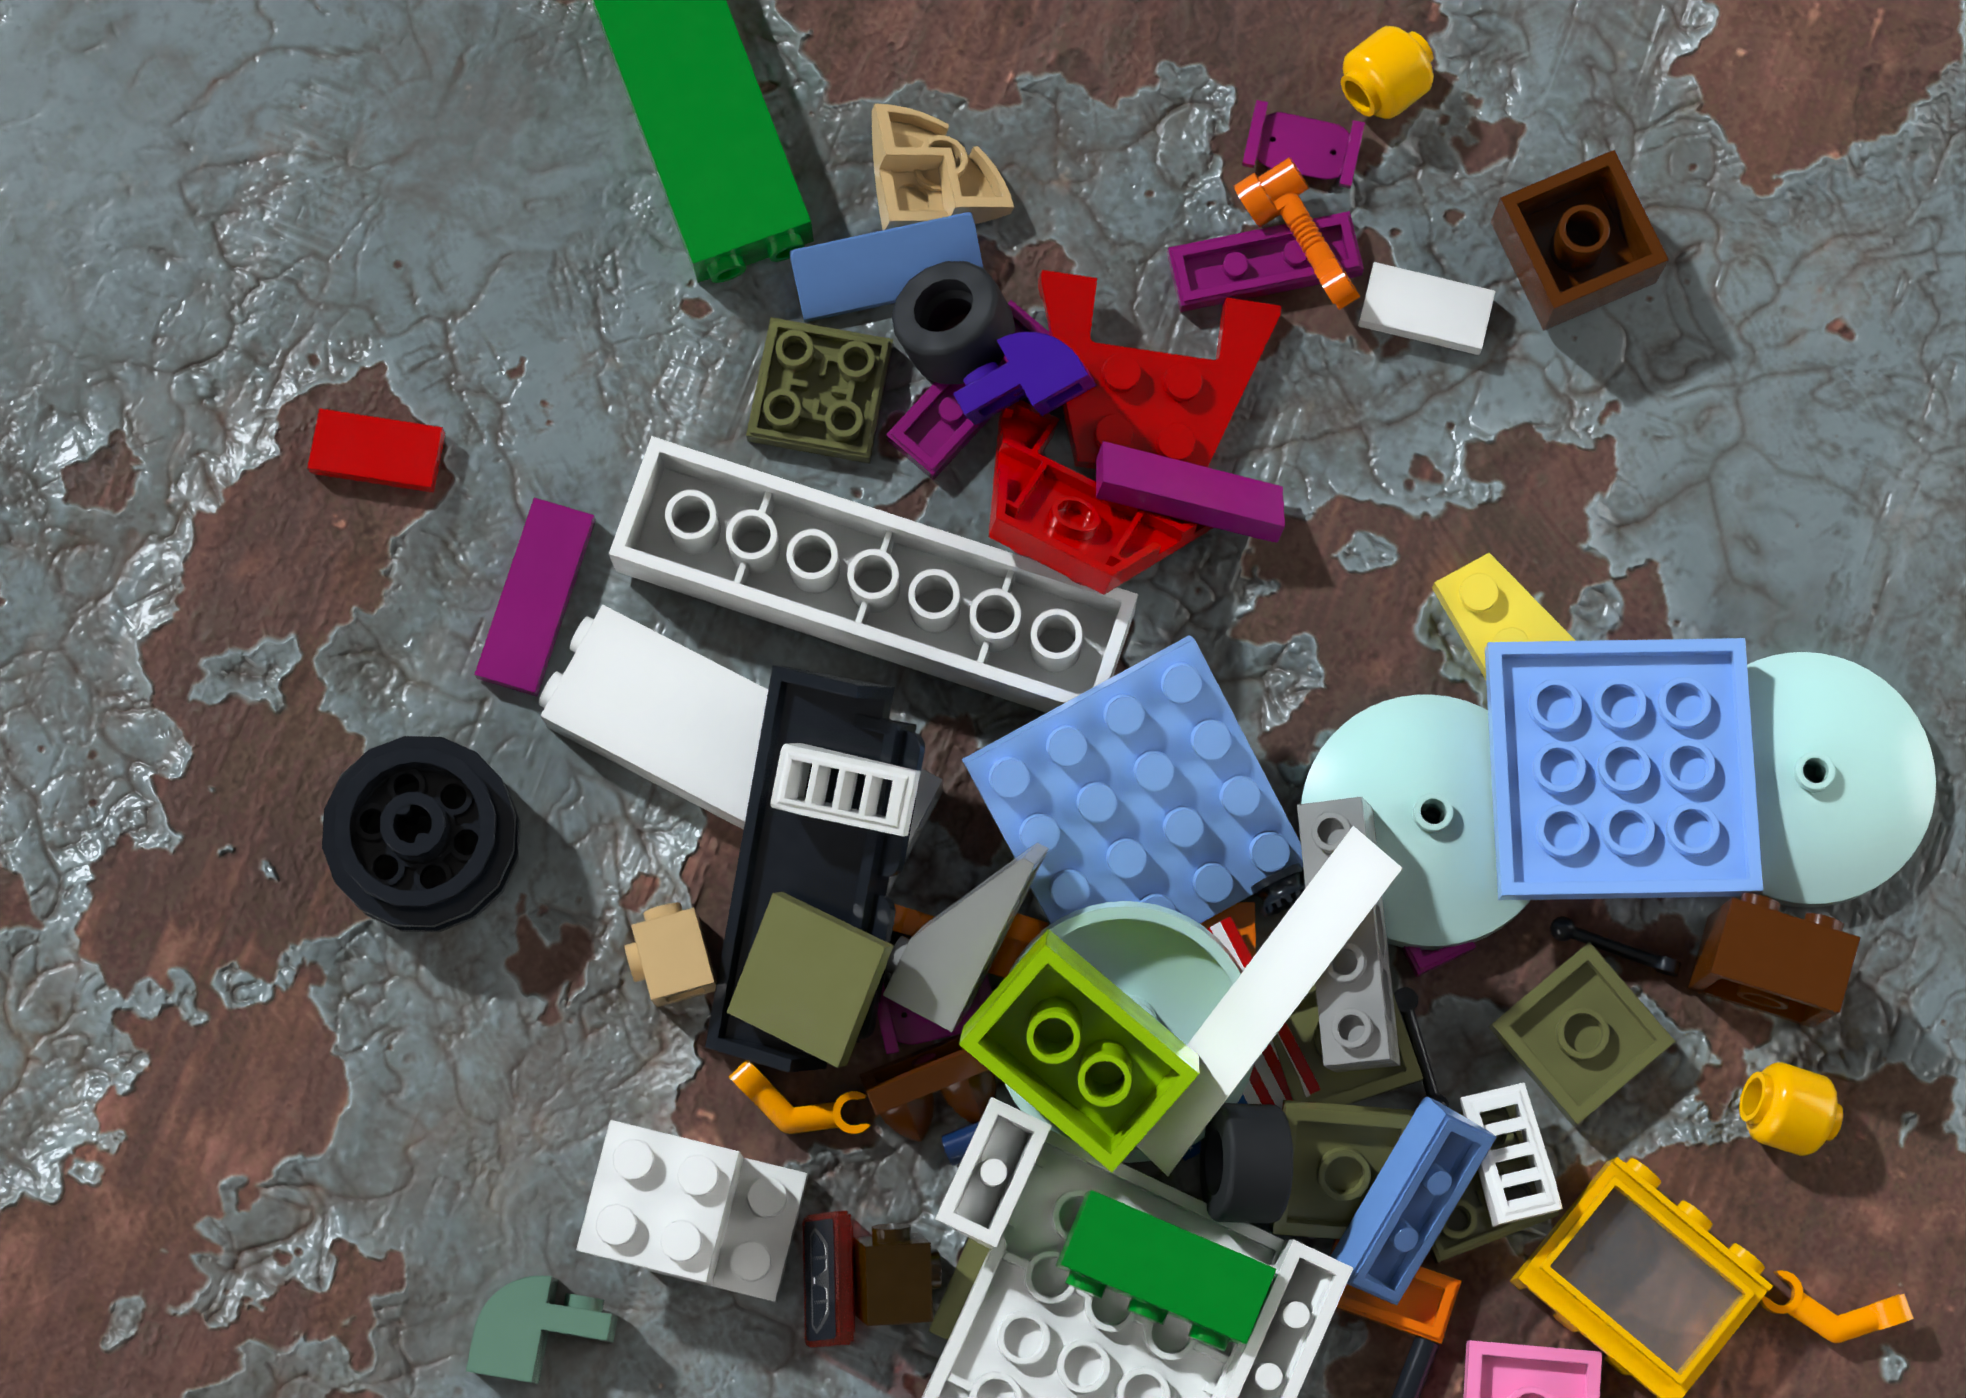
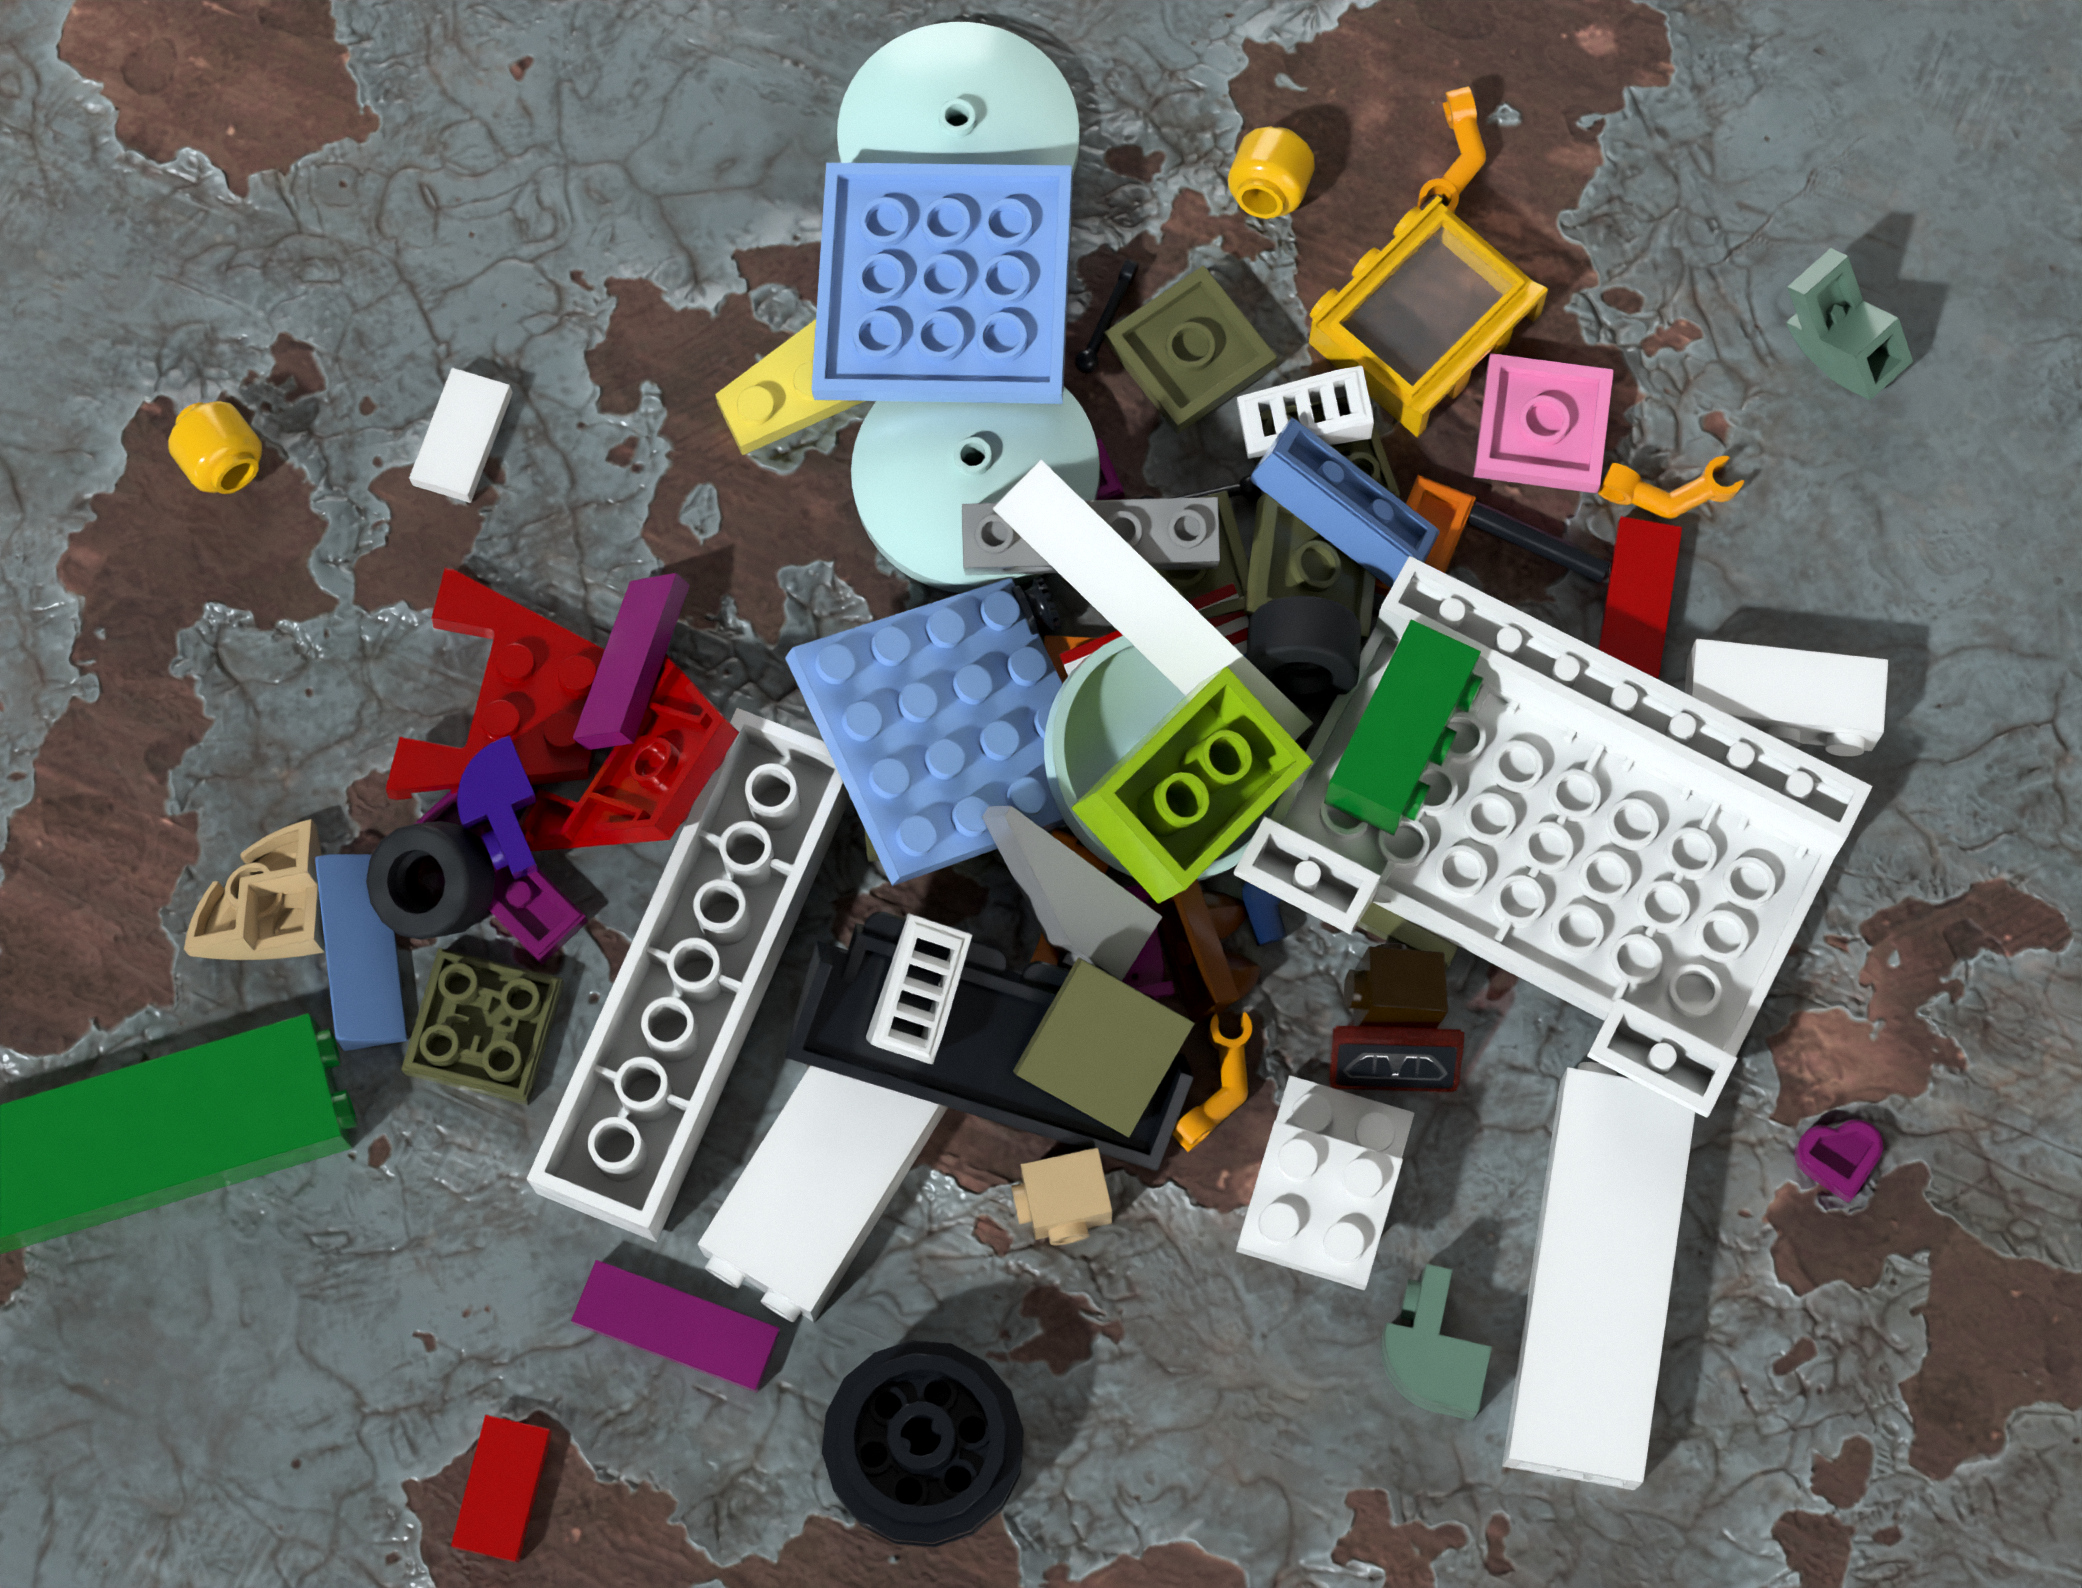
camera: 85 degrees left, 5 degrees down
magenta tile [1167,211,1364,312] -> none
orange brick [1234,157,1360,310] -> none
magenta piece [1242,100,1365,189] -> none
reddish brown brick [1491,150,1669,331] -> none
reddish brown brick [1687,893,1861,1028] -> none

